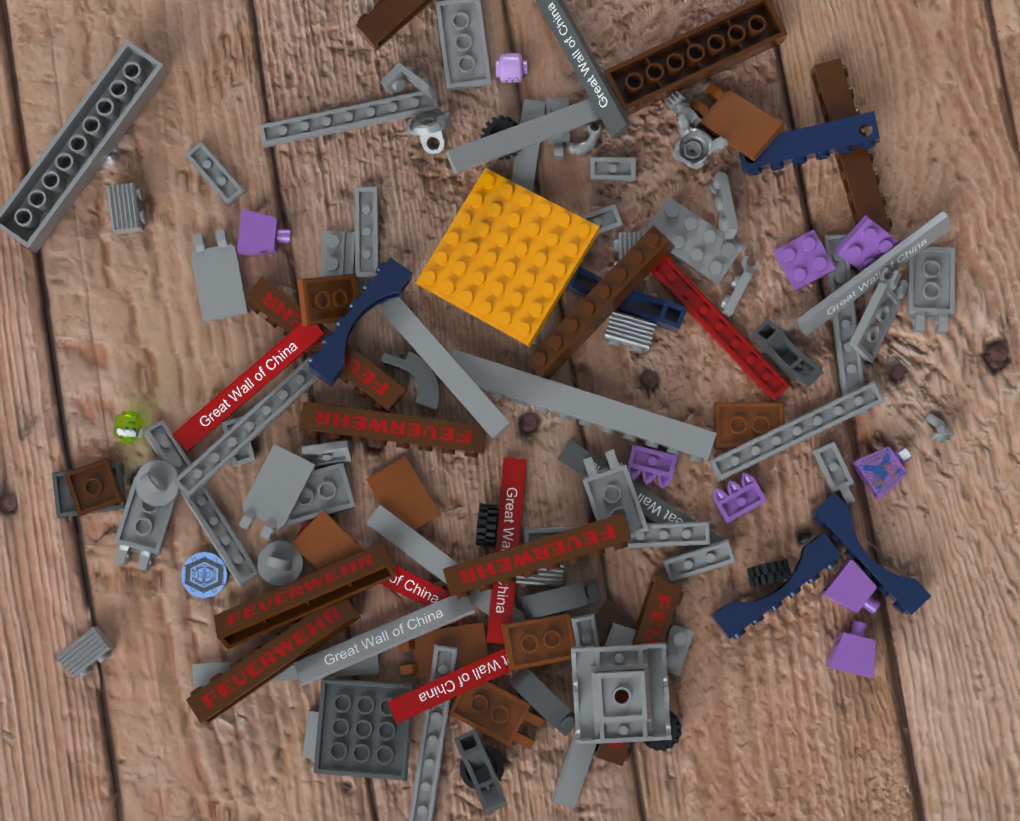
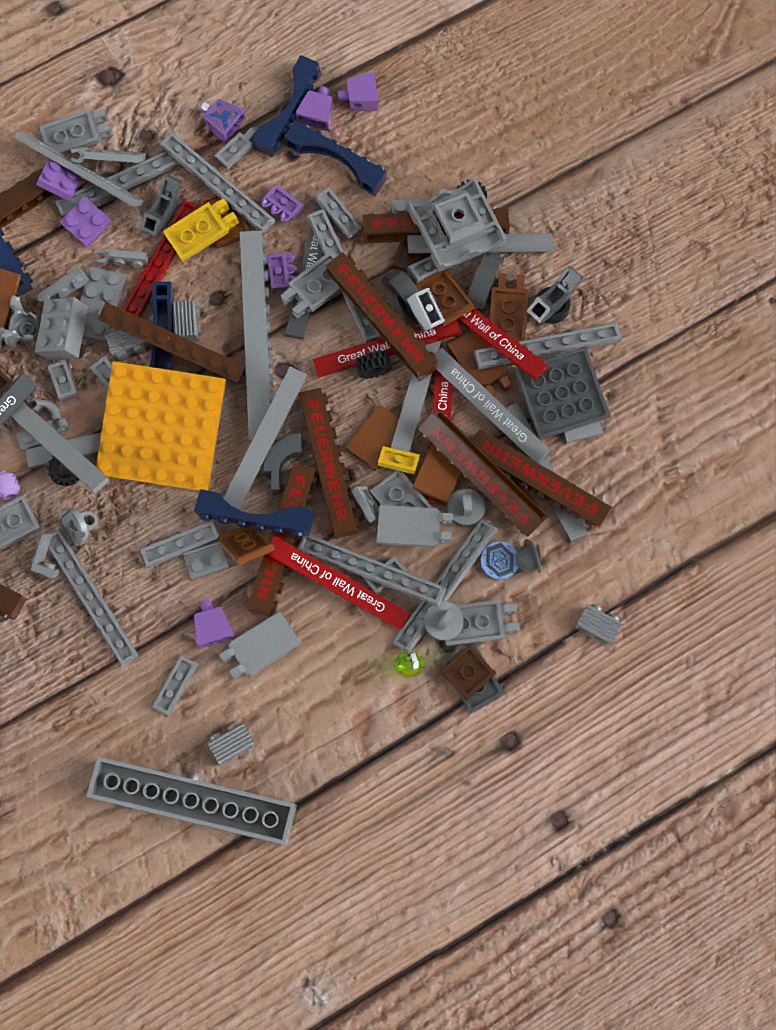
camera: 115 degrees left, 10 degrees down
black tyre [747,559,792,587] -> none
light grey plate [926,413,955,443] -> none
none -> light grey brick [35,297,88,360]
none -> yellow tile [163,198,239,262]
none -> yellow plate [378,446,420,474]
none -> light grey brick [407,288,445,333]
none -> dark grey hat [515,539,542,573]

